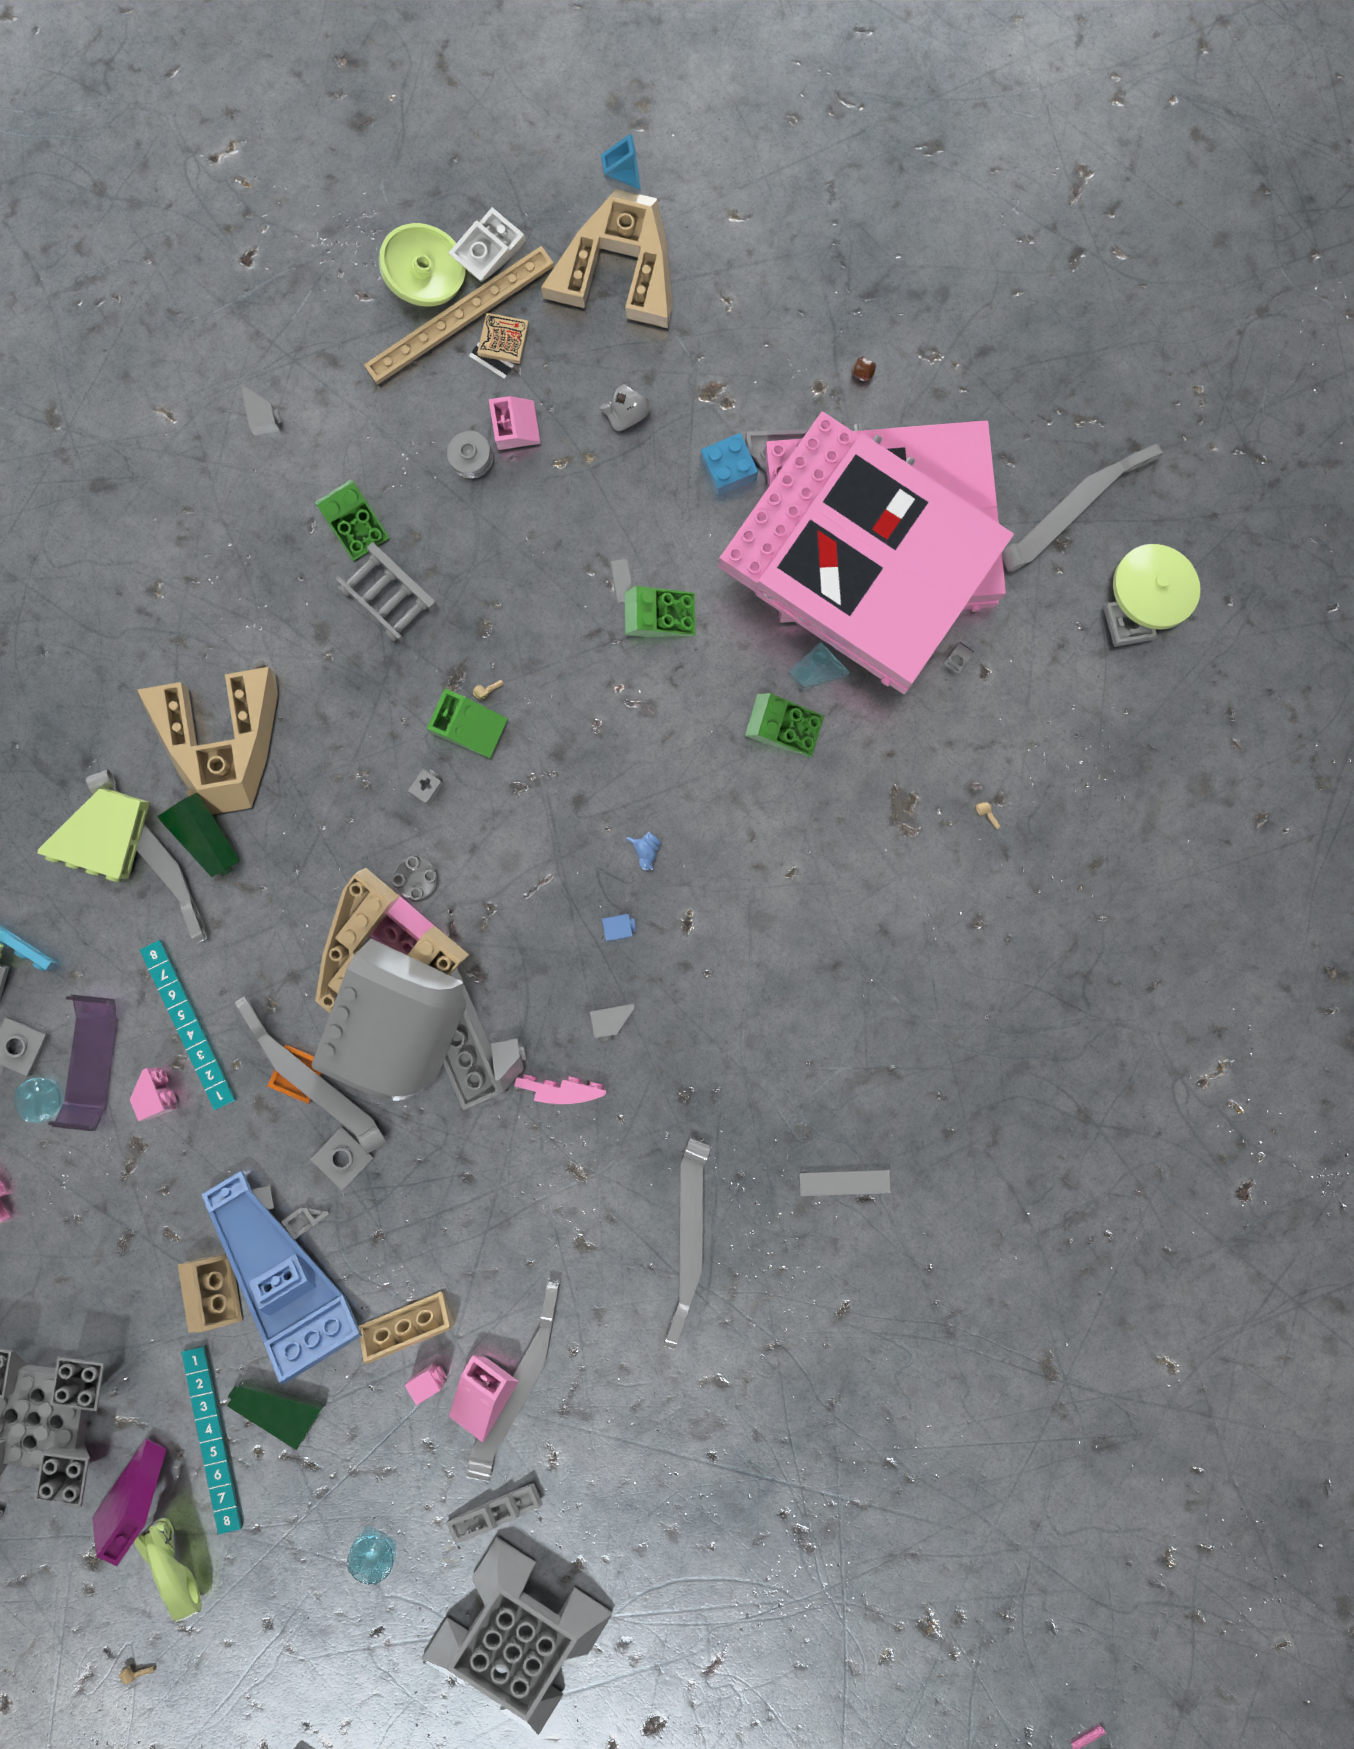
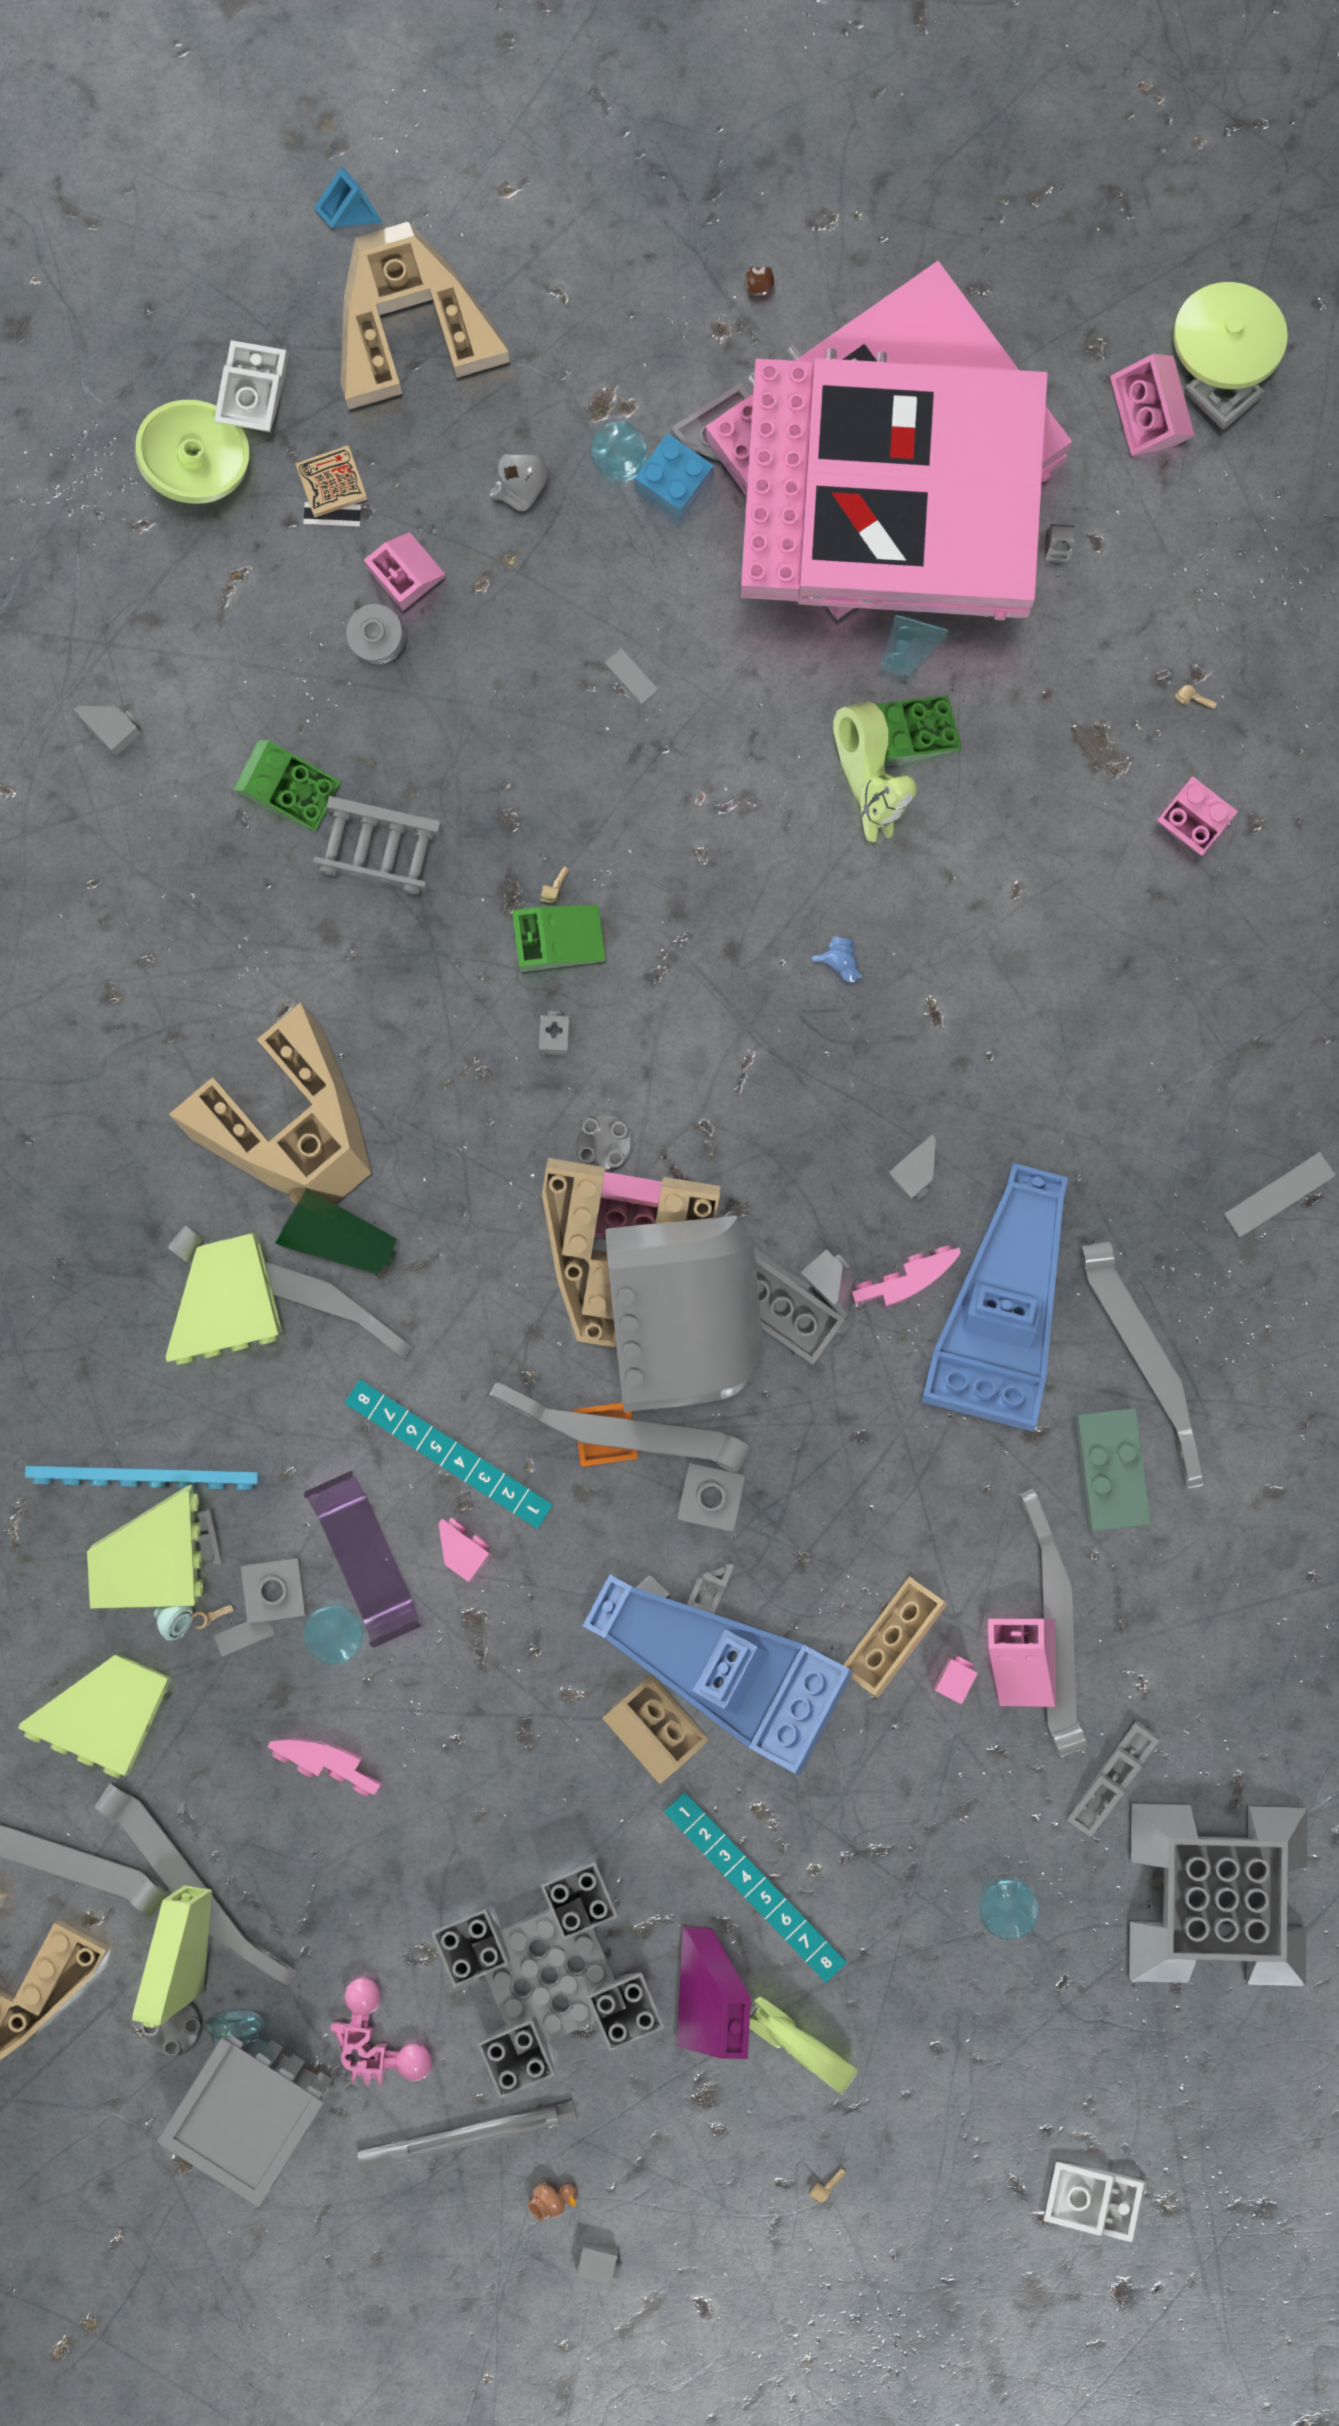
camera: 25 degrees left, 0 degrees up
dark green slope [227,1382,326,1450] -> none
tan plate [364,246,554,385] -> none
medium blue brick [602,914,636,942] -> none
bright green slope [625,586,695,637] -> none
light grey piece [1002,444,1163,573] -> none
none -> clear light blue dish [591,421,647,478]
none -> yellowish green animal [833,701,917,842]
none -> medium blue wing [922,1163,1068,1432]
none -> sand green brick [1075,1408,1151,1531]
none -> bright pink slope [1110,354,1195,456]
none -> bright pink slope [1157,776,1238,856]

